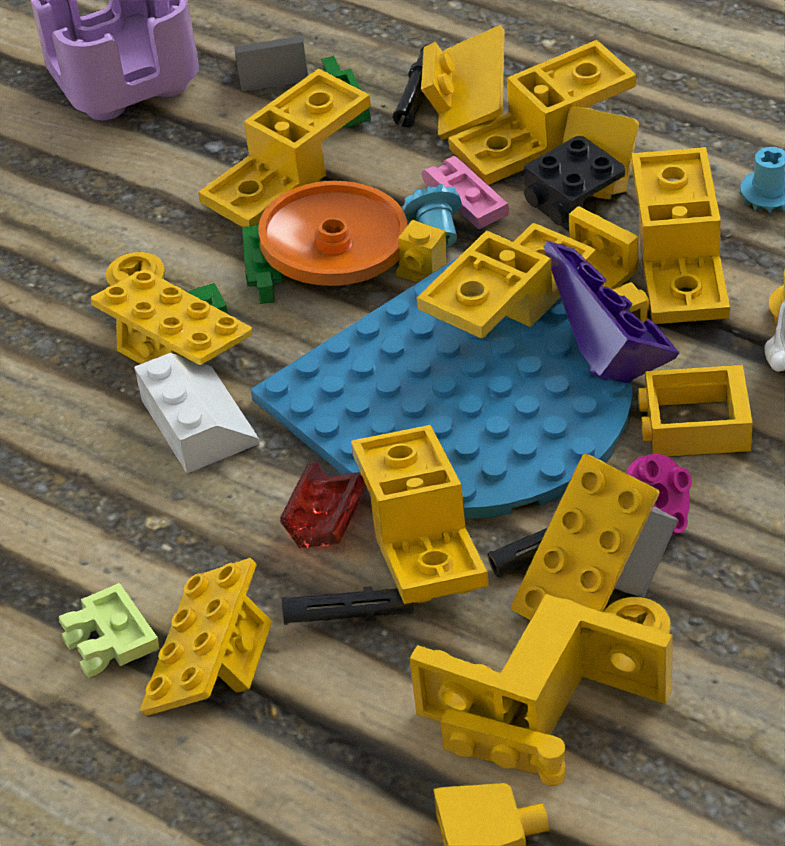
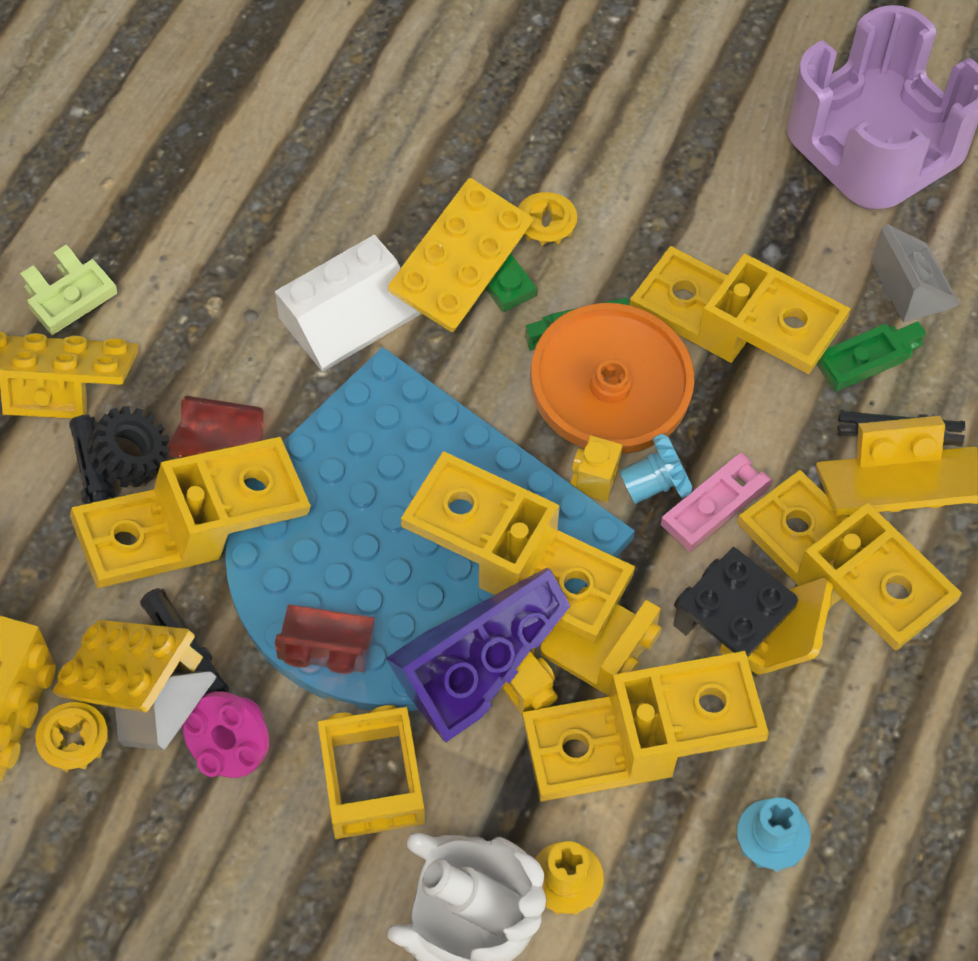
camera: 75 degrees right, 15 degrees up
none -> black tyre [87,406,170,488]
none -> clear red bracket [274,604,375,675]

